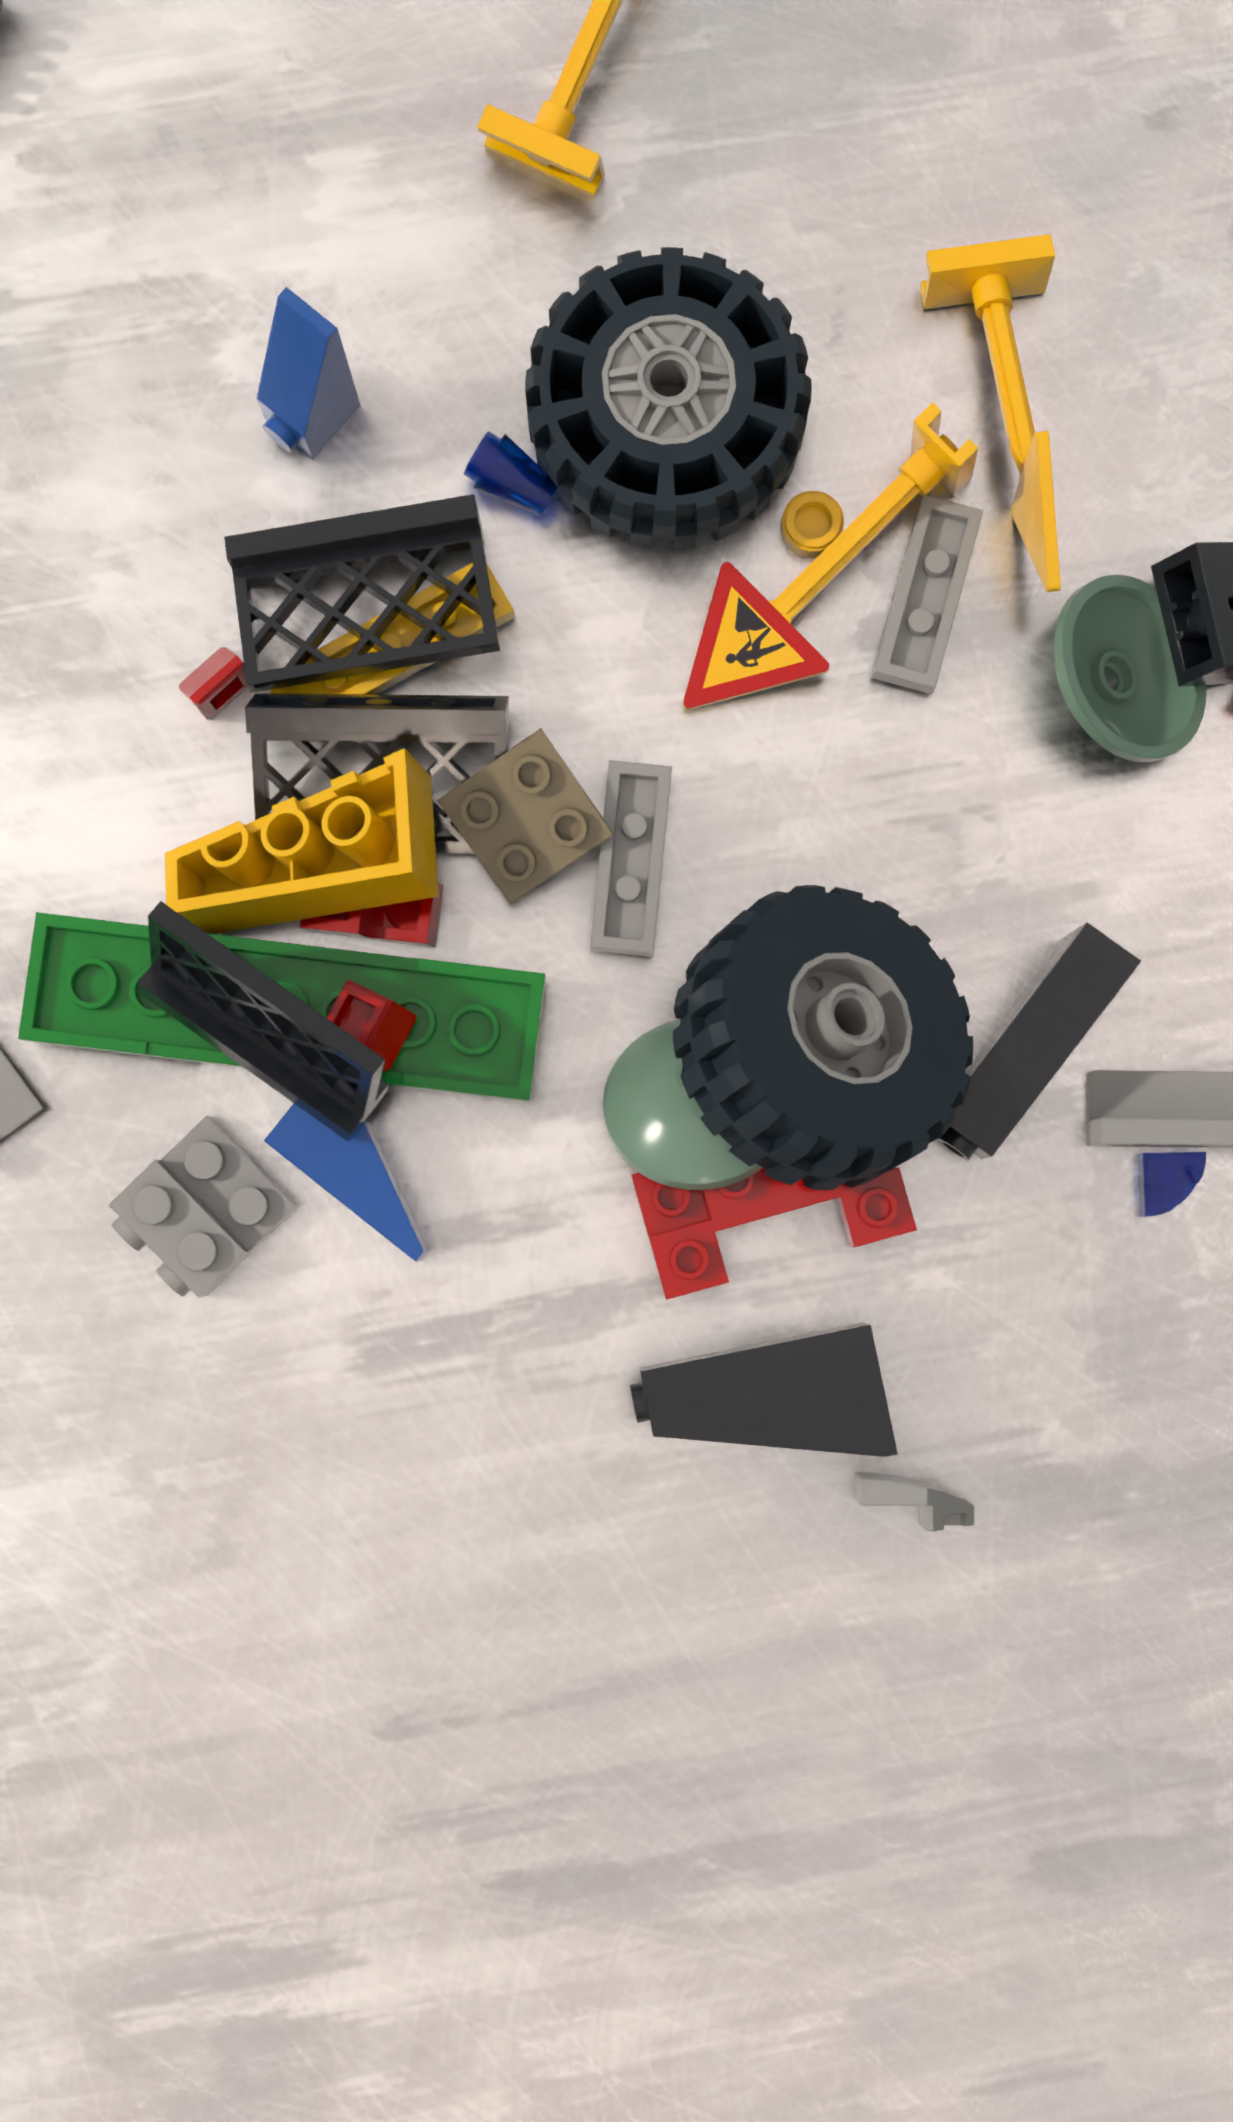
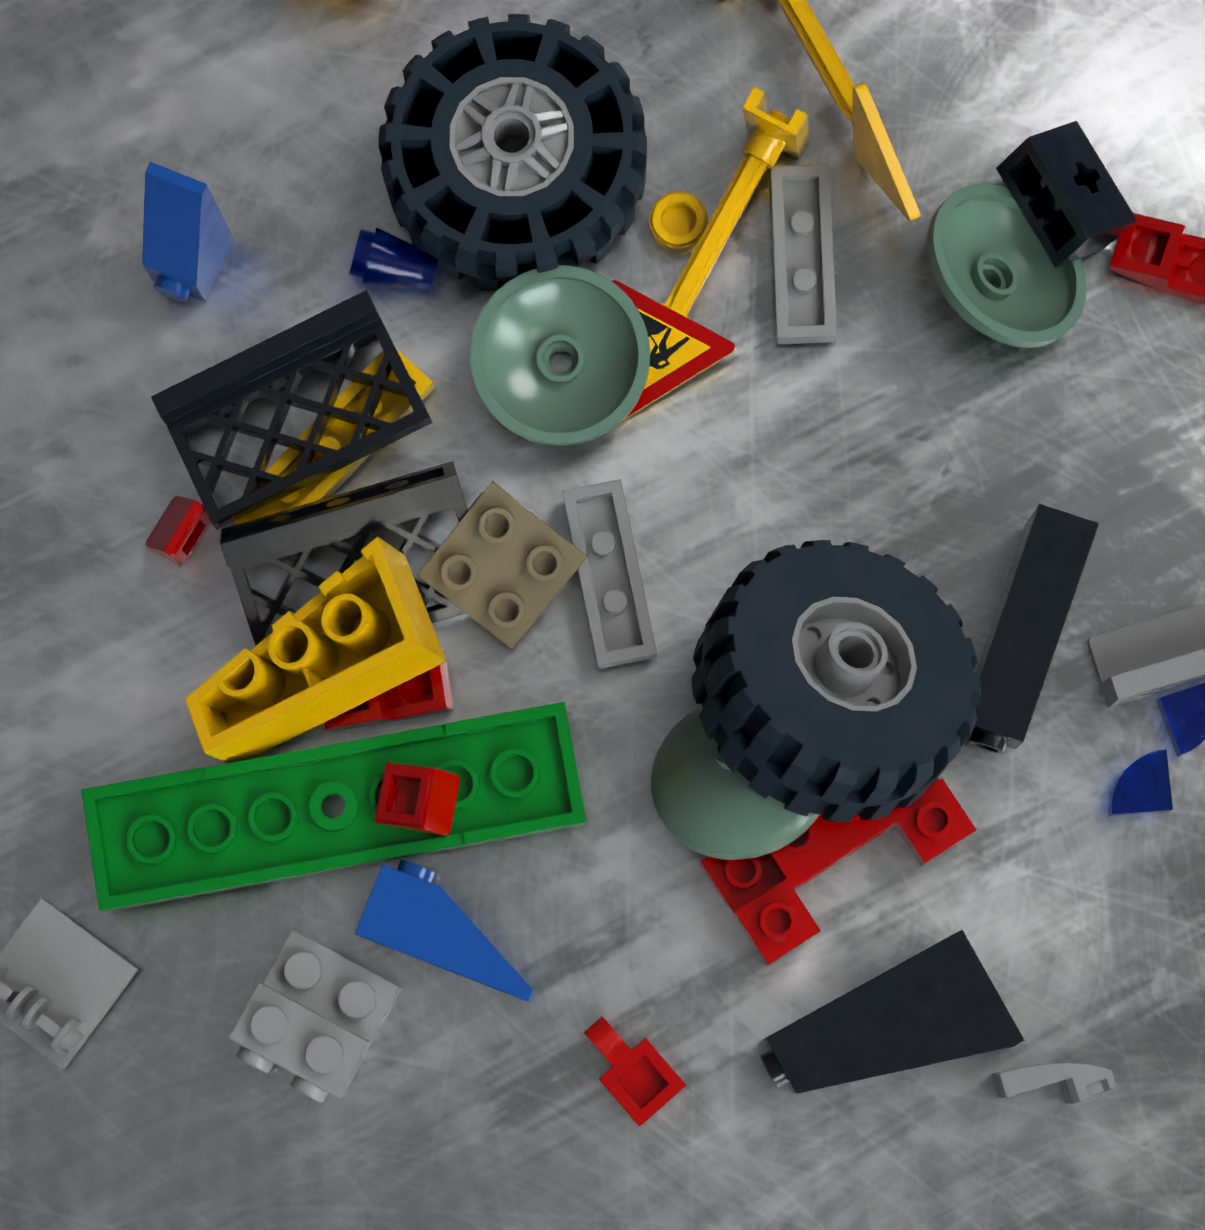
camera: 10 degrees left, 5 degrees down
black fence [137,901,389,1141] -> none
none -> sand green dish [469,265,650,446]
none -> red plate [584,1016,687,1127]
none -> clear blue tile [1108,749,1173,817]

